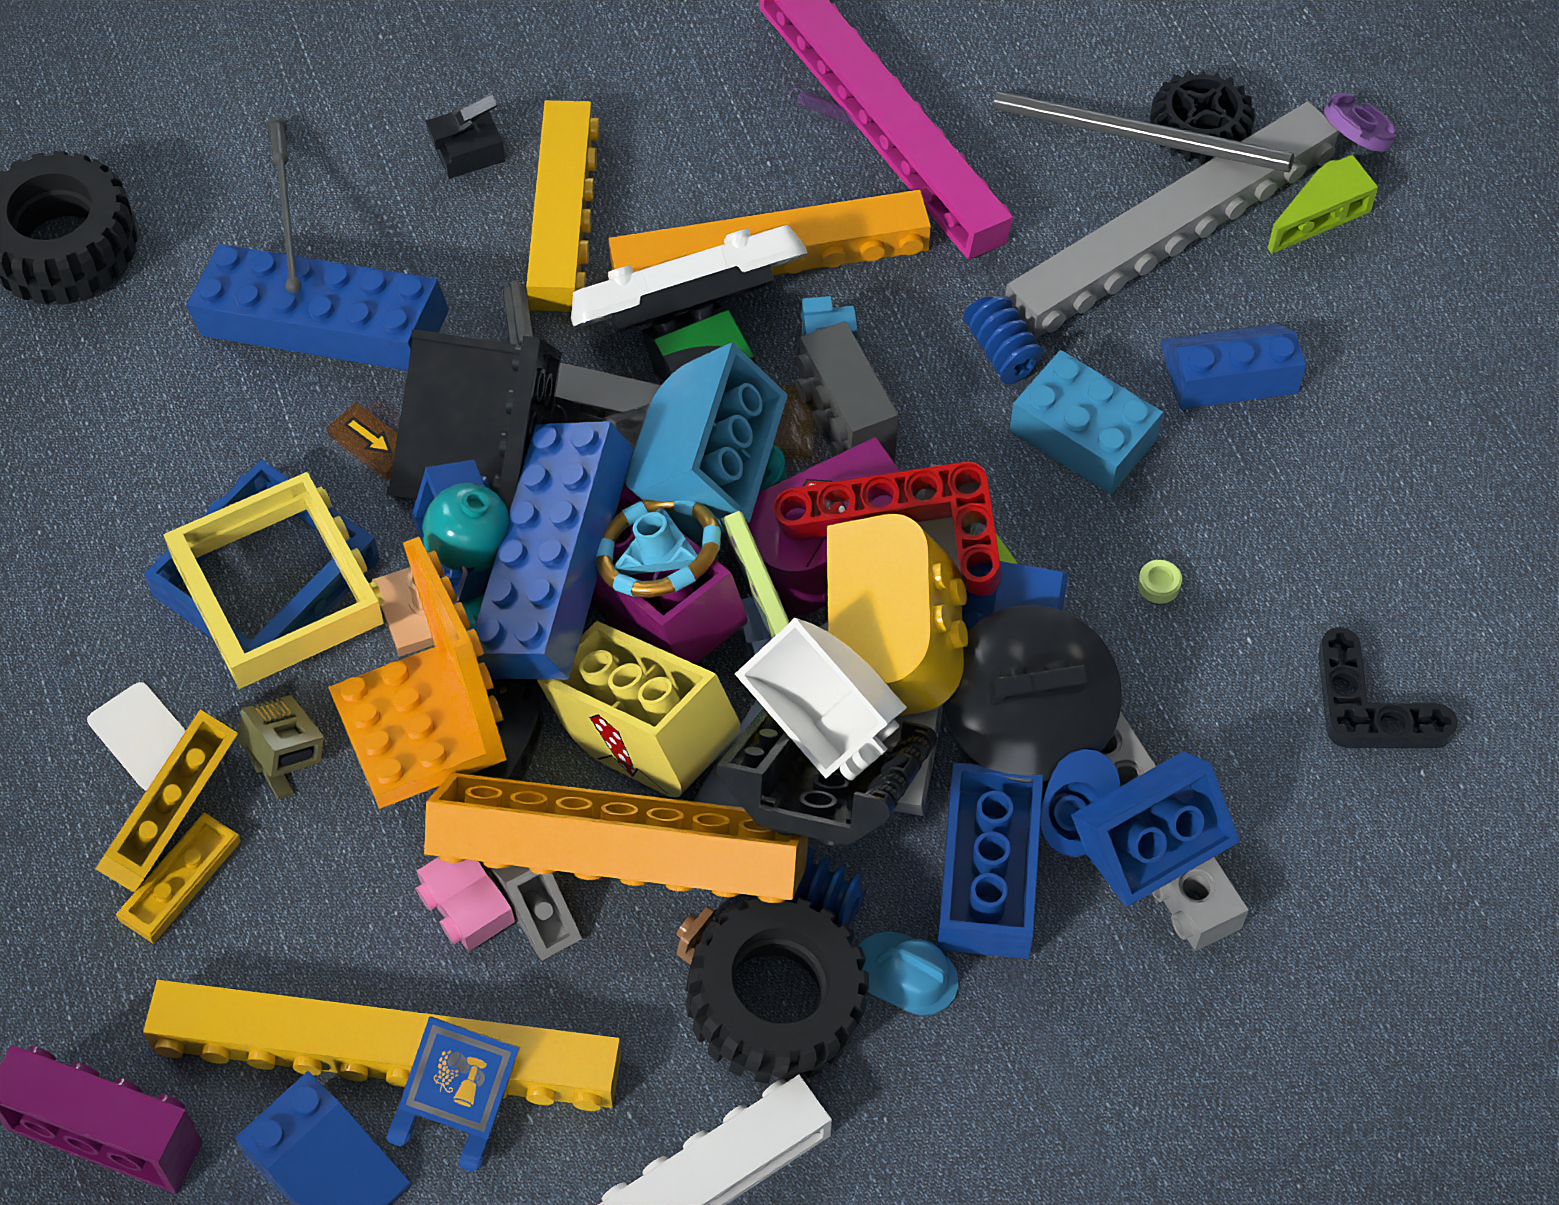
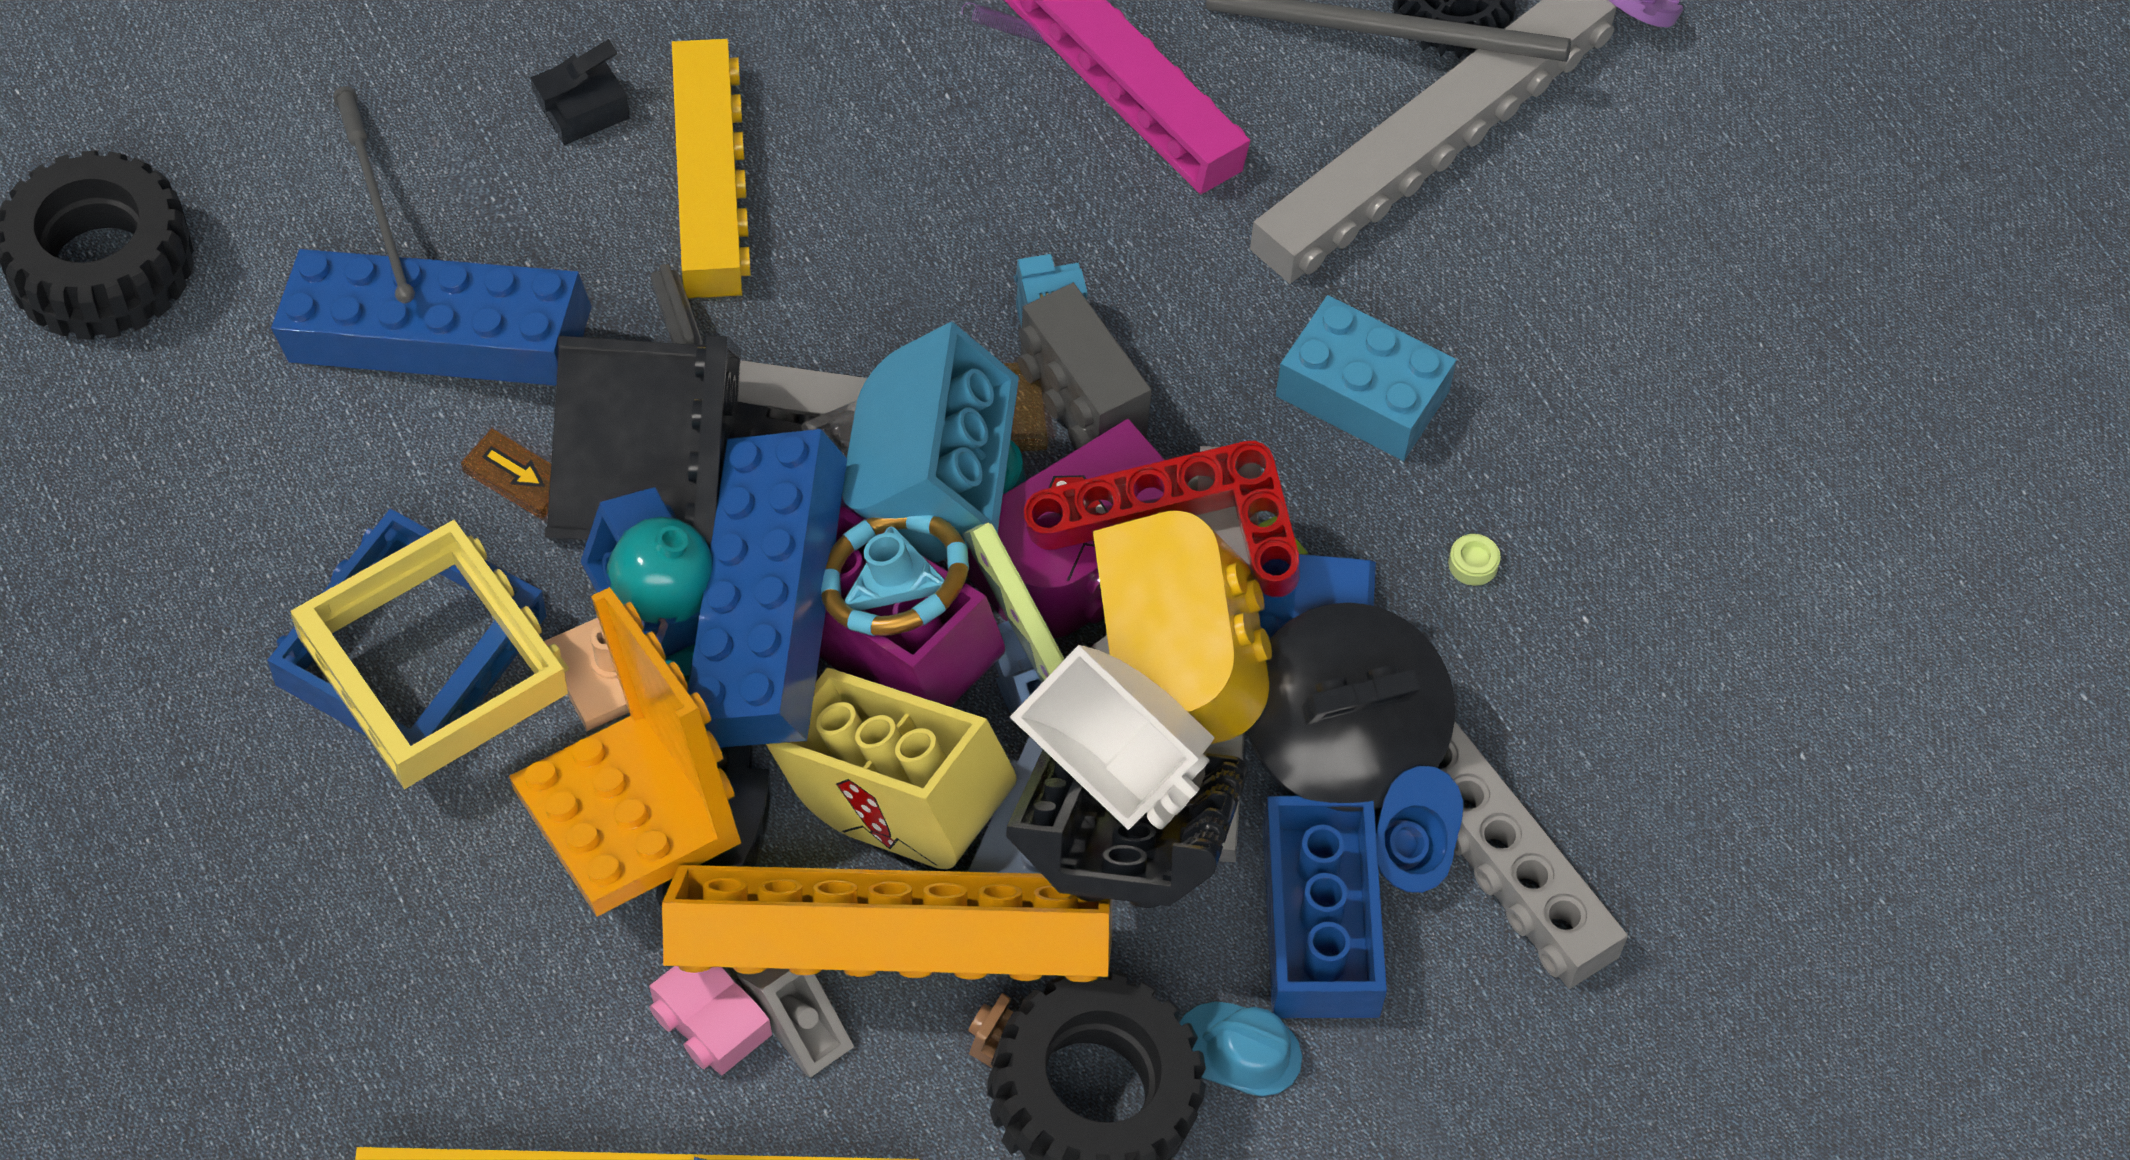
camera: 10 degrees left, 0 degrees up
white sticker [87,682,185,791] -> none
yellow brick [95,709,238,892] -> none
yellow tile [116,812,241,944] -> none
olive piece [236,695,324,800] -> none
piece [571,225,808,333] -> none
light orange brick [609,190,931,275] -> none
slope [641,300,756,381] -> none
blue piece [791,847,866,927] -> none
blue piece [963,296,1043,385] -> none
blue slope [1071,751,1240,907] -> none
blue slope [1161,324,1306,409] -> none
lime slope [1267,154,1378,254] -> none
black beam [1318,627,1458,748] -> none

